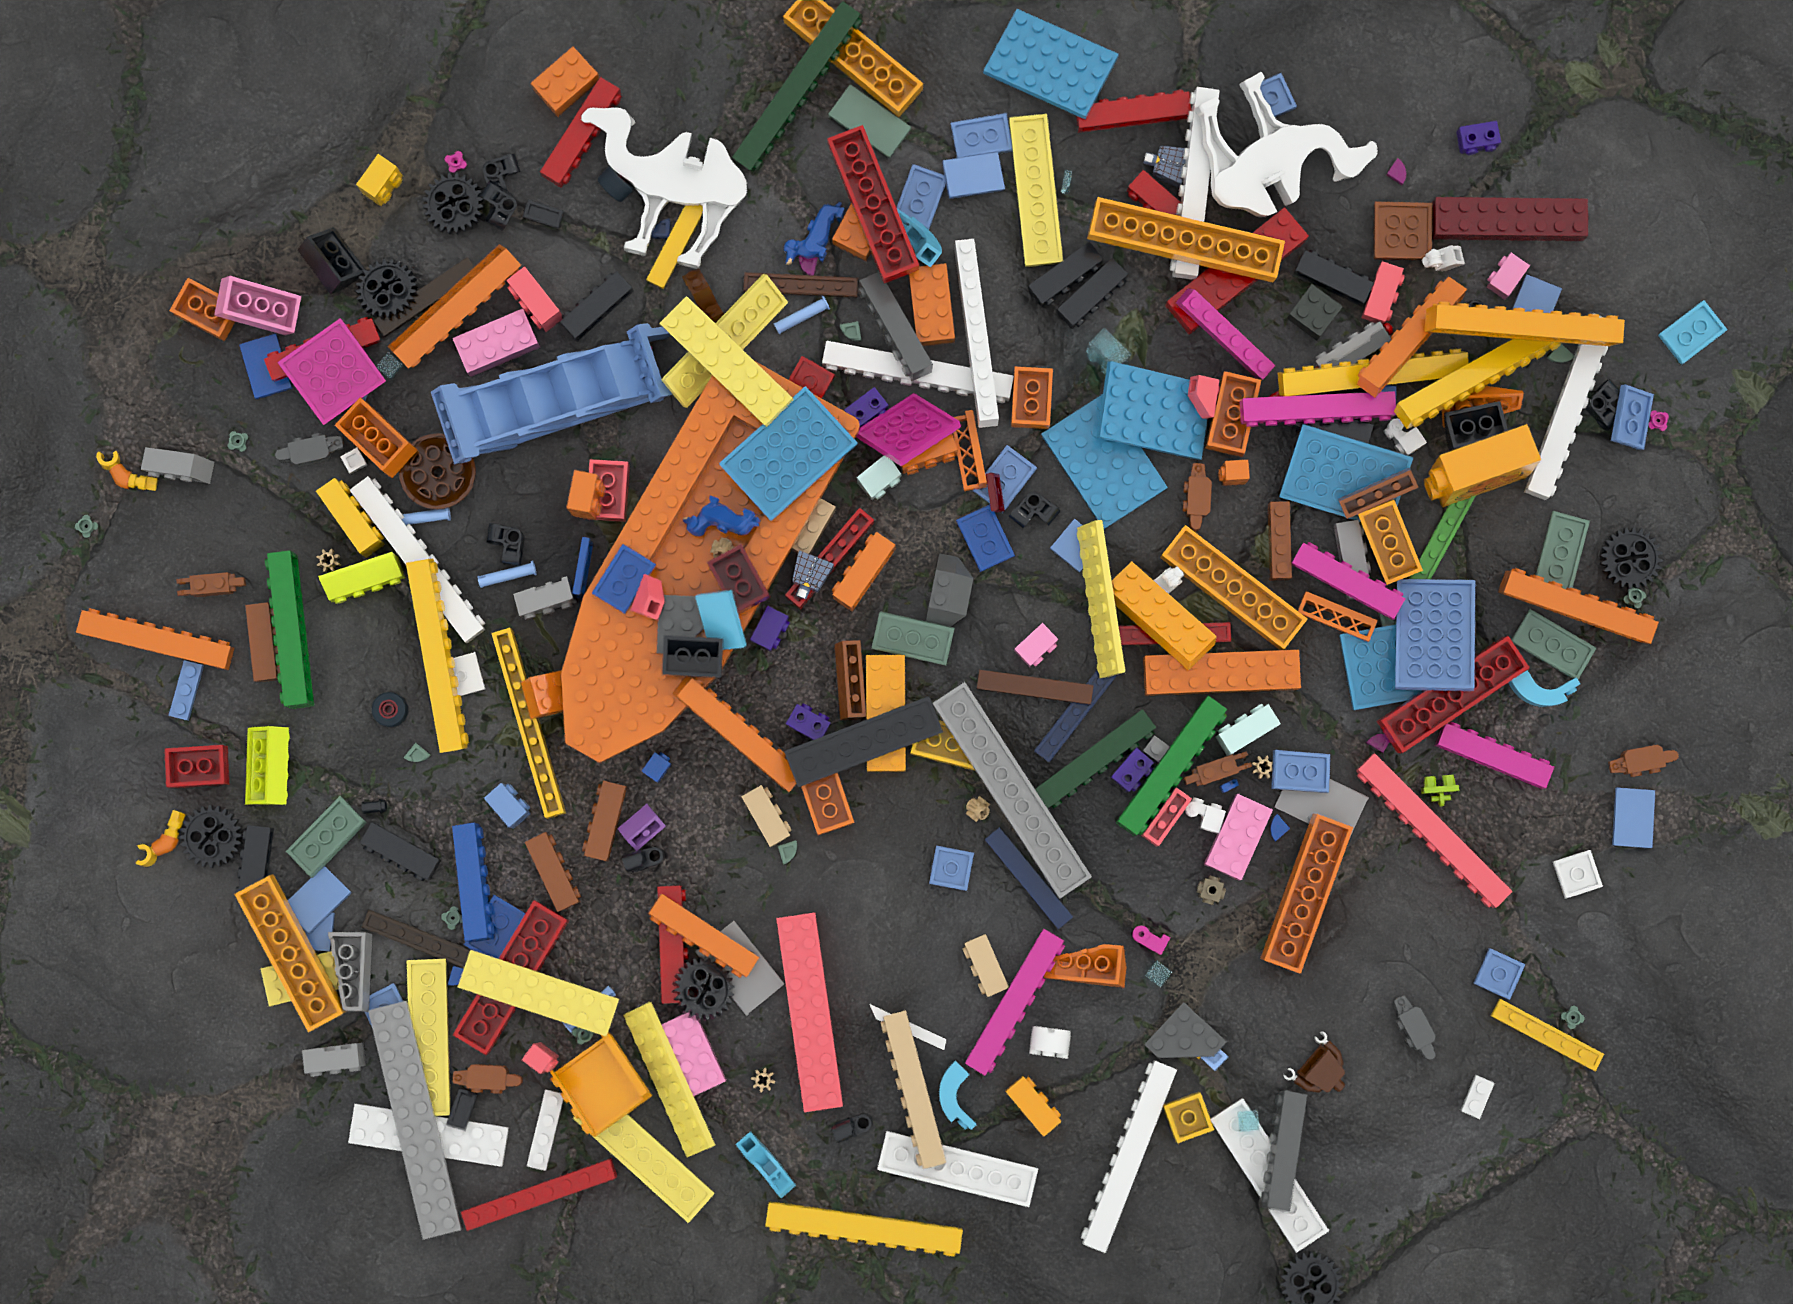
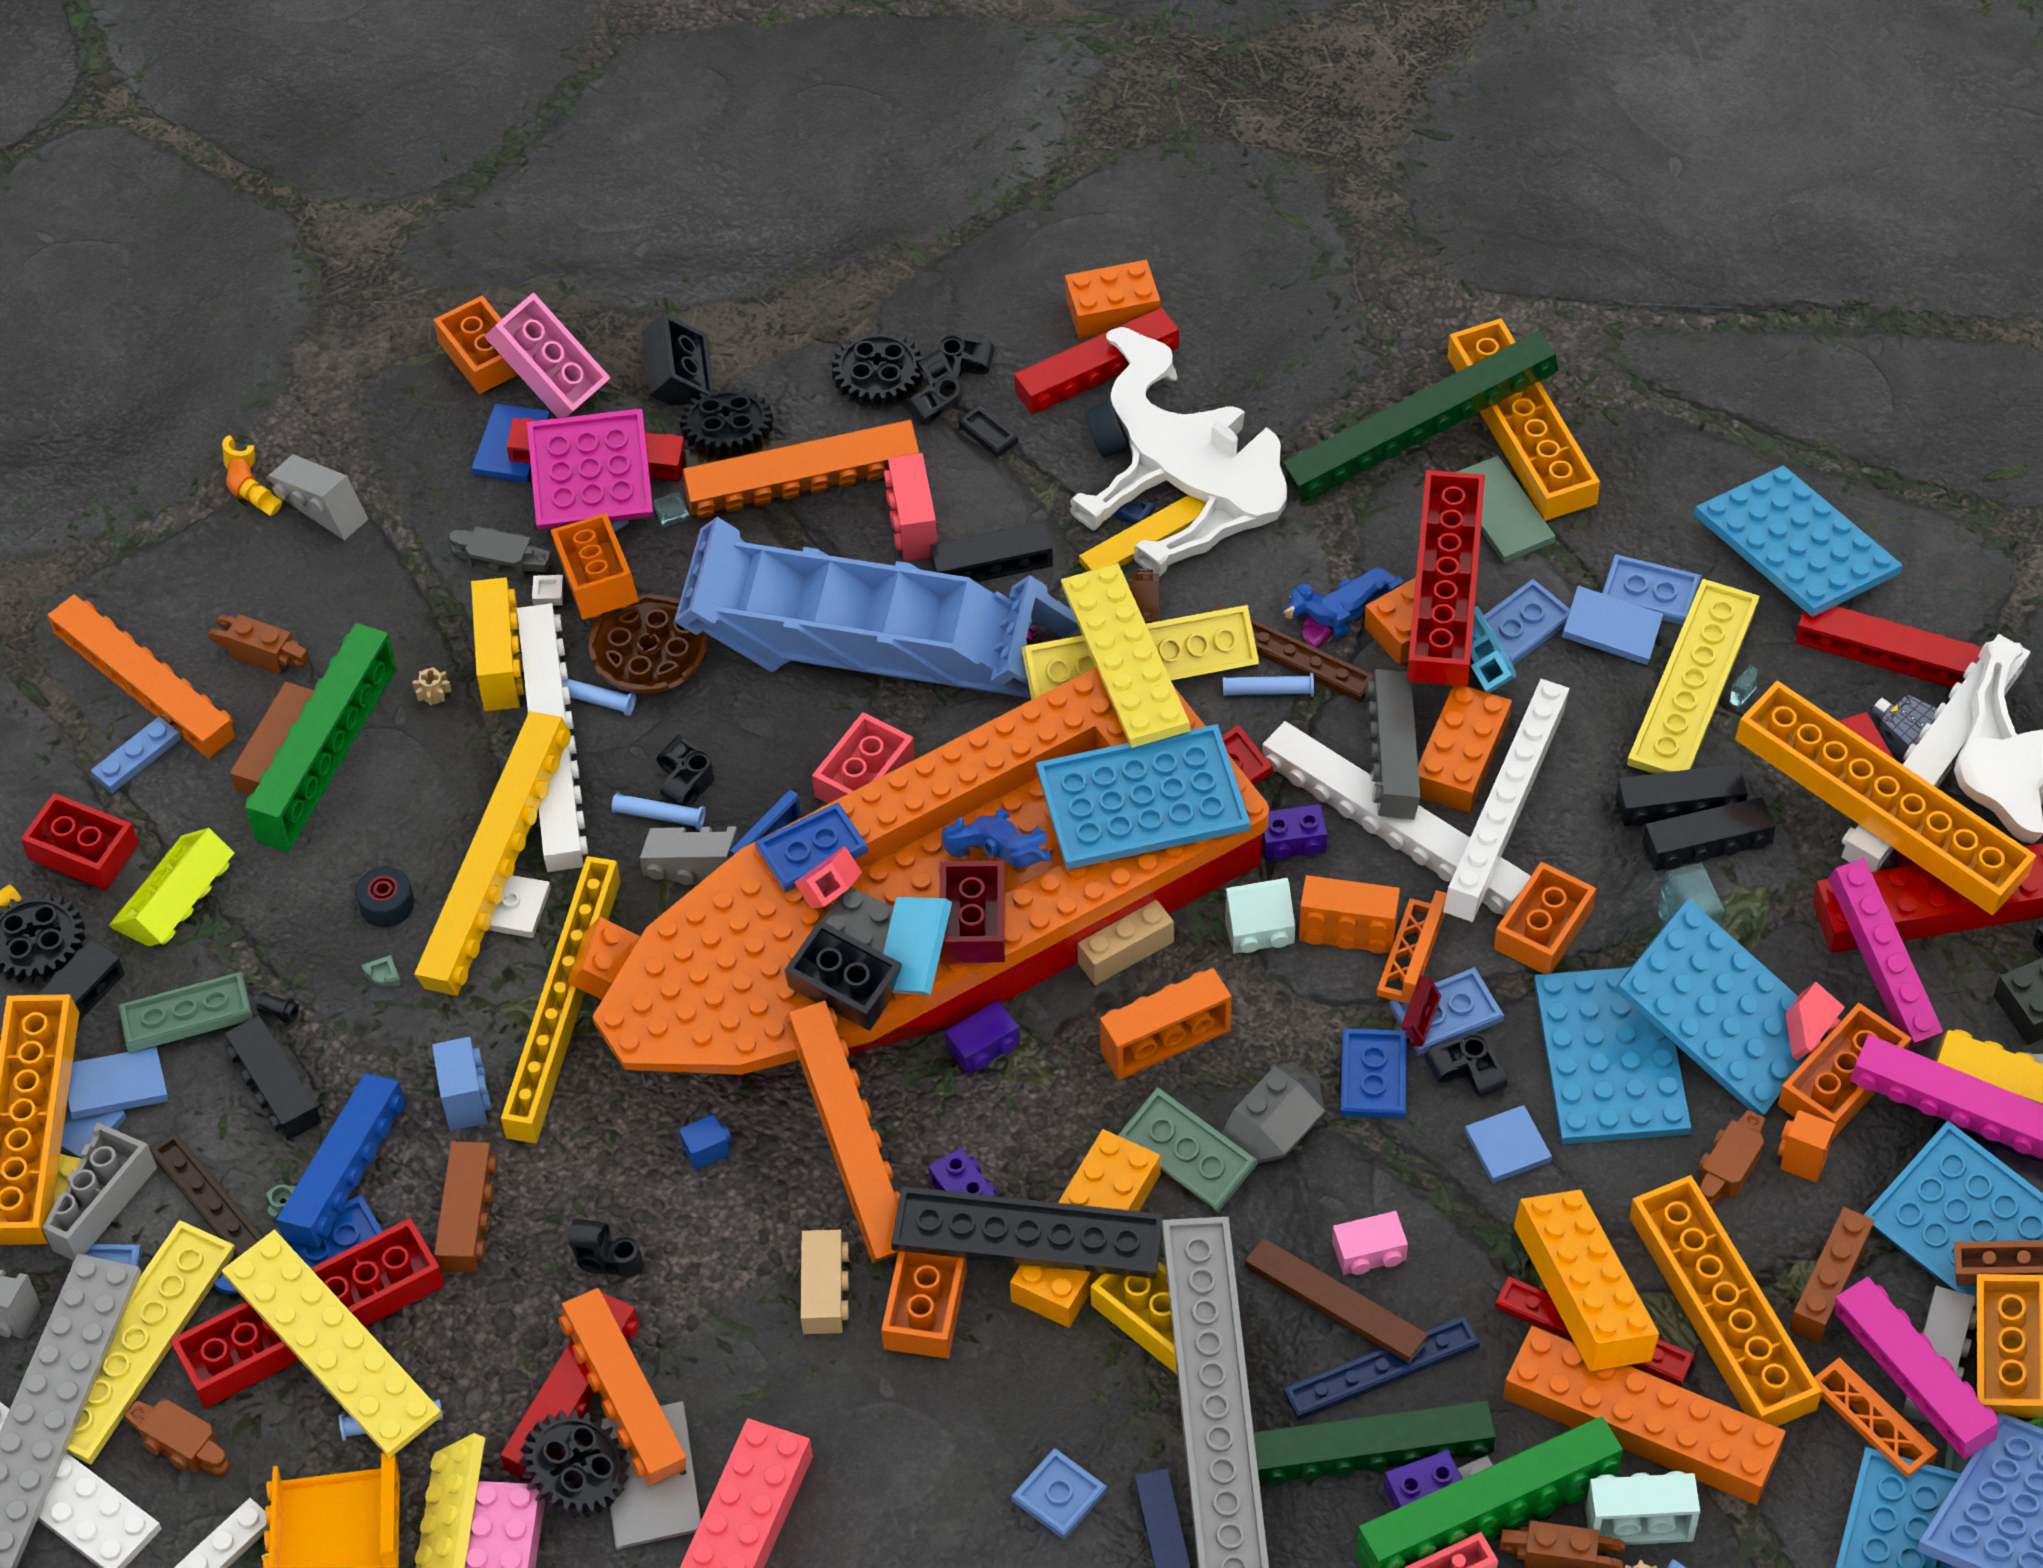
camera: 30 degrees right, 30 degrees down
sand green plate [75,515,98,538] -> none
sand green plate [228,431,248,452] -> none
neon yellow slope [318,552,405,604] -> none
yellow brick [356,154,403,206] -> none
dark pink plate [445,151,467,173] -> none
black tile [447,1088,478,1131] -> none
bright pink brick [453,309,540,377] -> none
coral brick [522,1042,559,1074] -> none
orange brick [567,470,606,520] -> none
sand green plate [572,1027,594,1044] -> none
dark orange brick [582,781,627,862] -> none
medium lavender brick [618,804,666,851] -> none
sand green tile [778,840,797,864] -> none
red brick [785,508,874,610] -> none
sand blue torso [792,550,834,600] -> none
dark orange brick [835,640,866,720] -> none
sand green tile [840,322,862,341] -> none
dark pink plate [856,393,961,466] -> none
tan gear [966,796,990,822] -> none
light yellow plate [1077,520,1125,678] -> none
white brick [1154,566,1184,594] -> none

